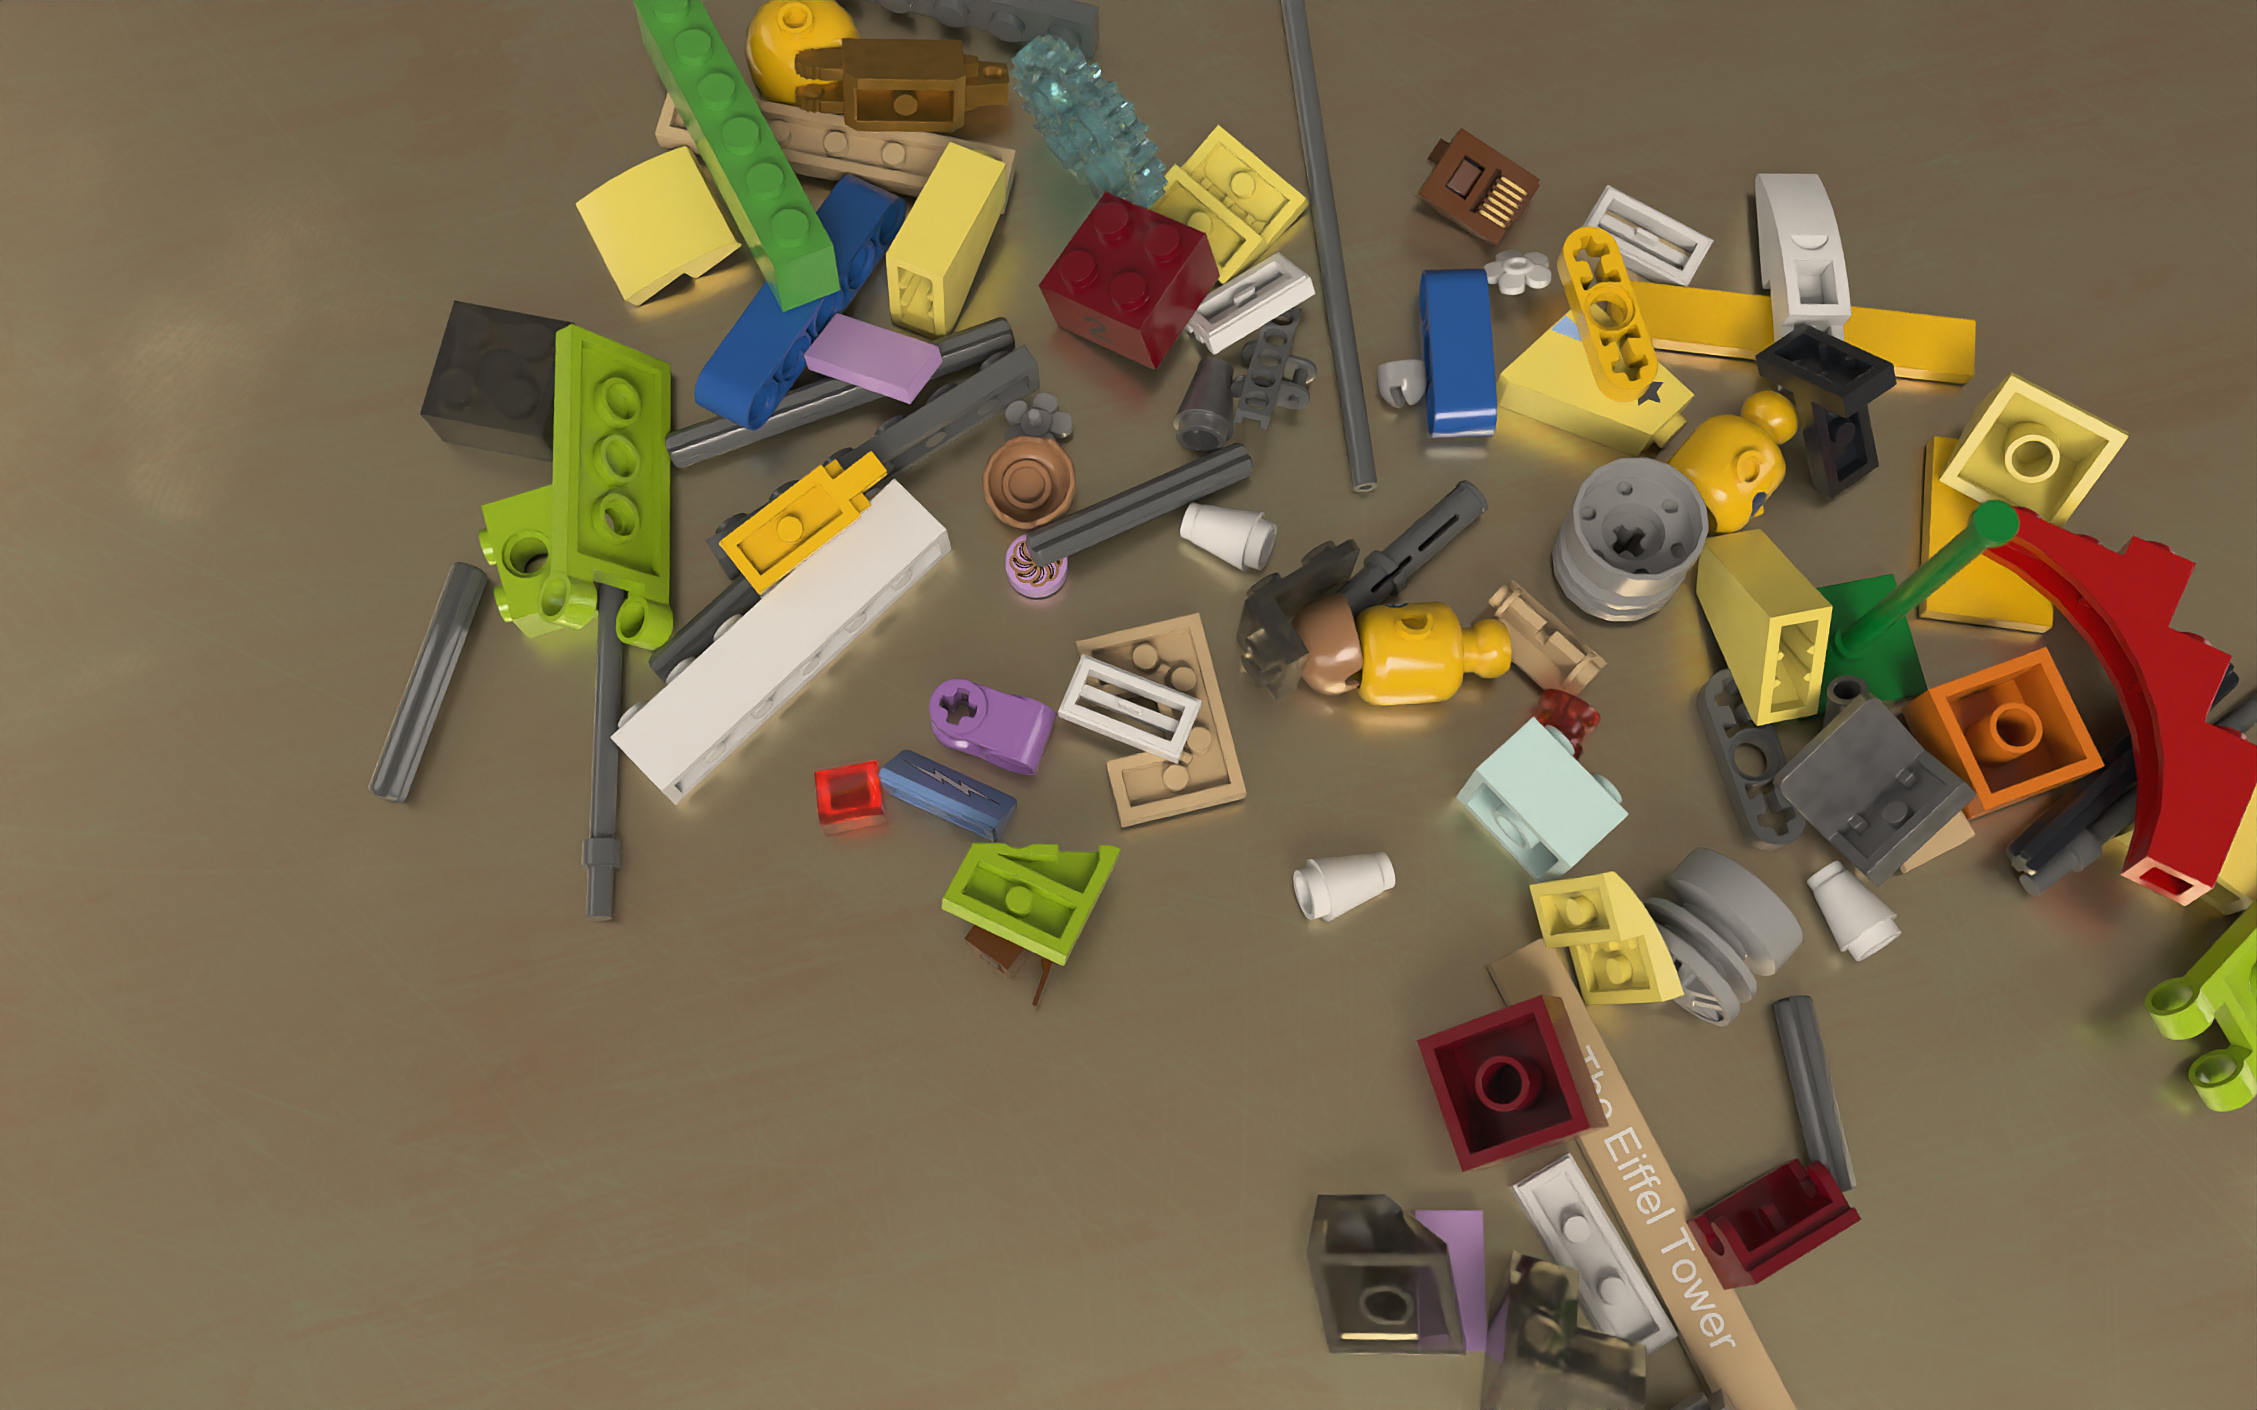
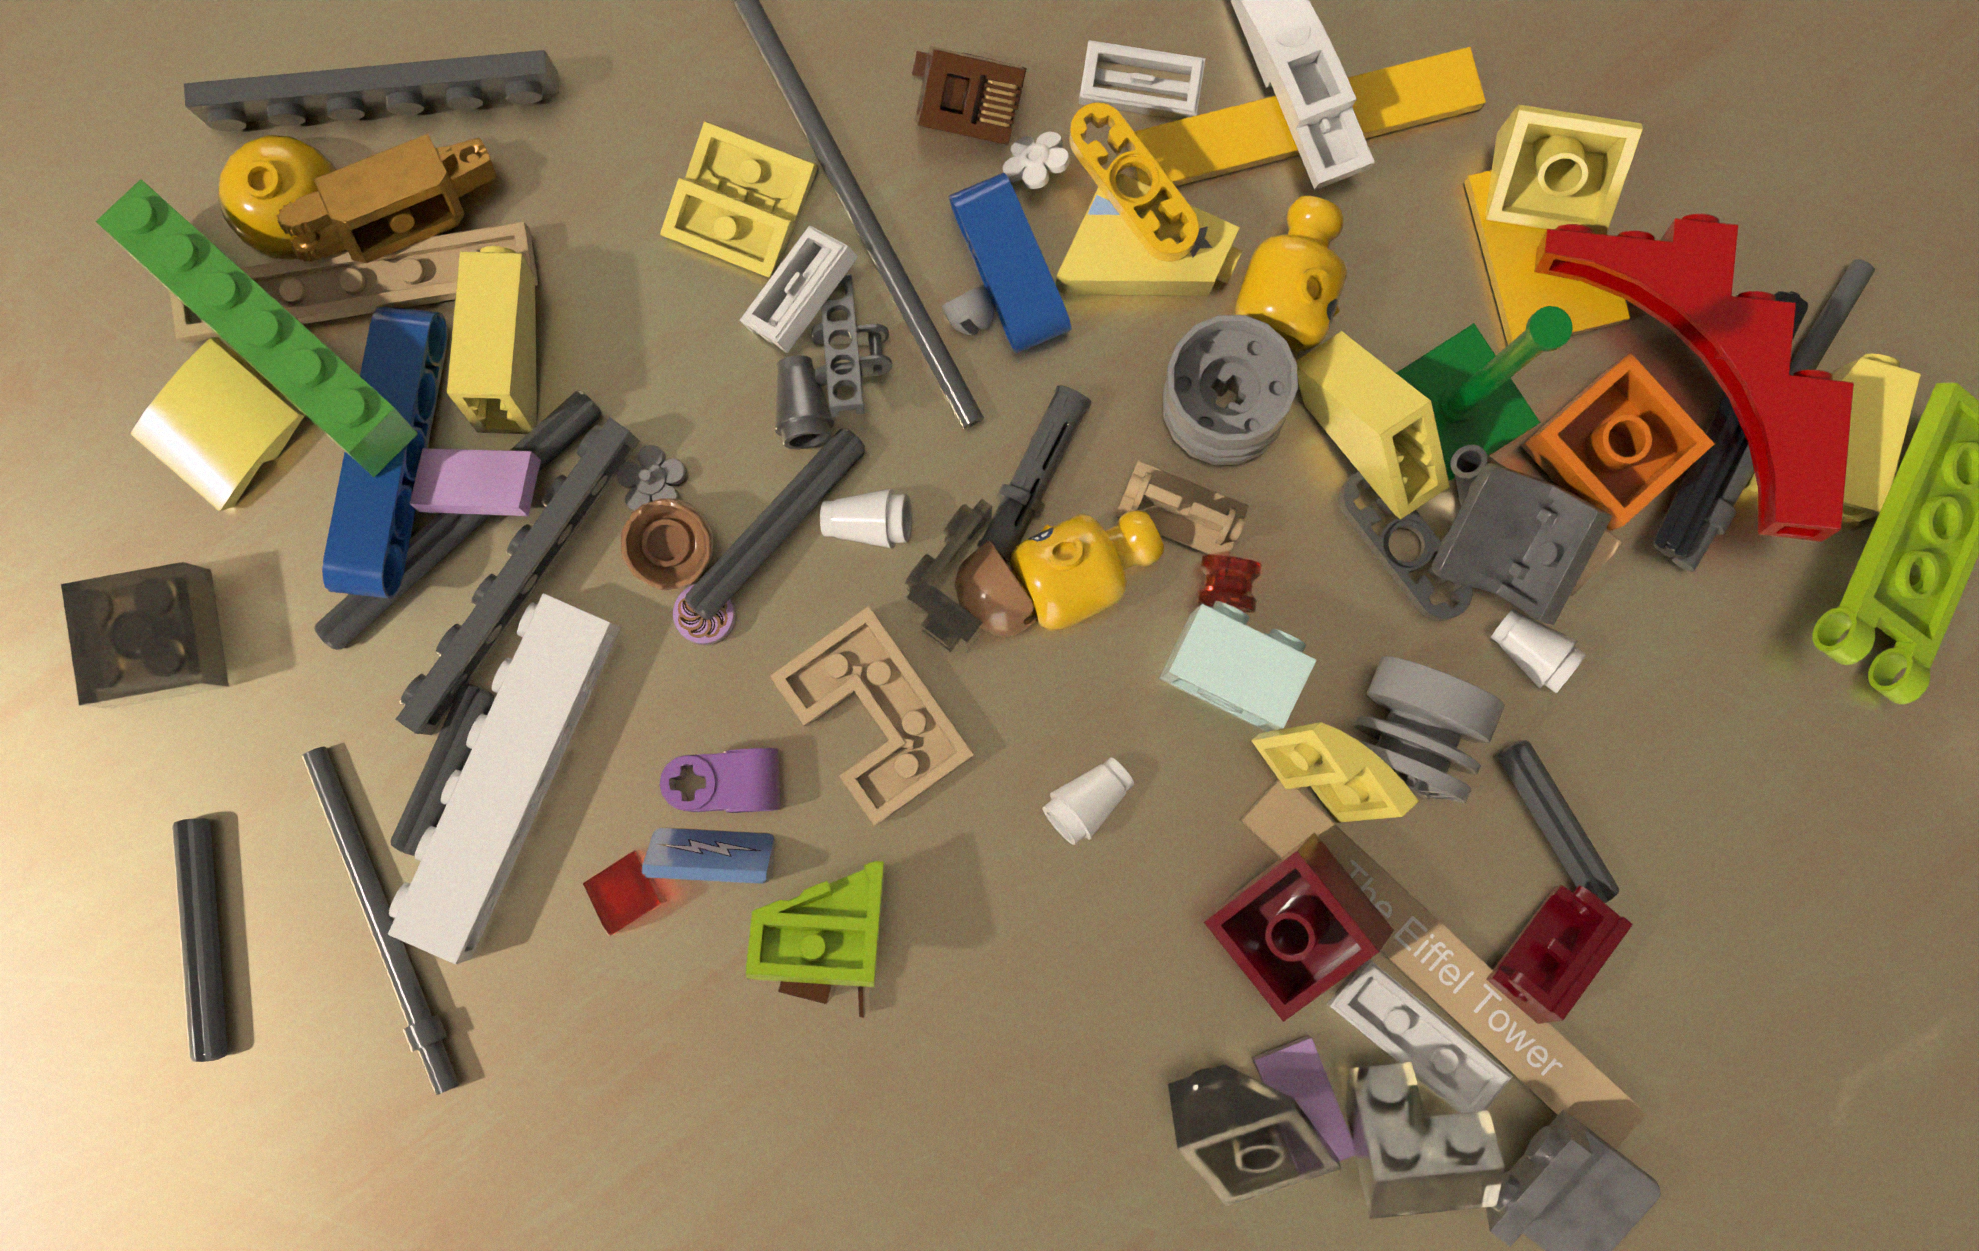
camera: 20 degrees left, 10 degrees up
lime brick [478,484,599,639] -> none
lime hinge [537,324,673,651] -> none
yellow hinge [719,451,887,595] -> none
clear light blue gear [1011,34,1168,209] -> none
dark red brick [1038,191,1220,370] -> none
white tile [1058,654,1202,764] -> none
black bracket [1755,323,1897,499] -> none

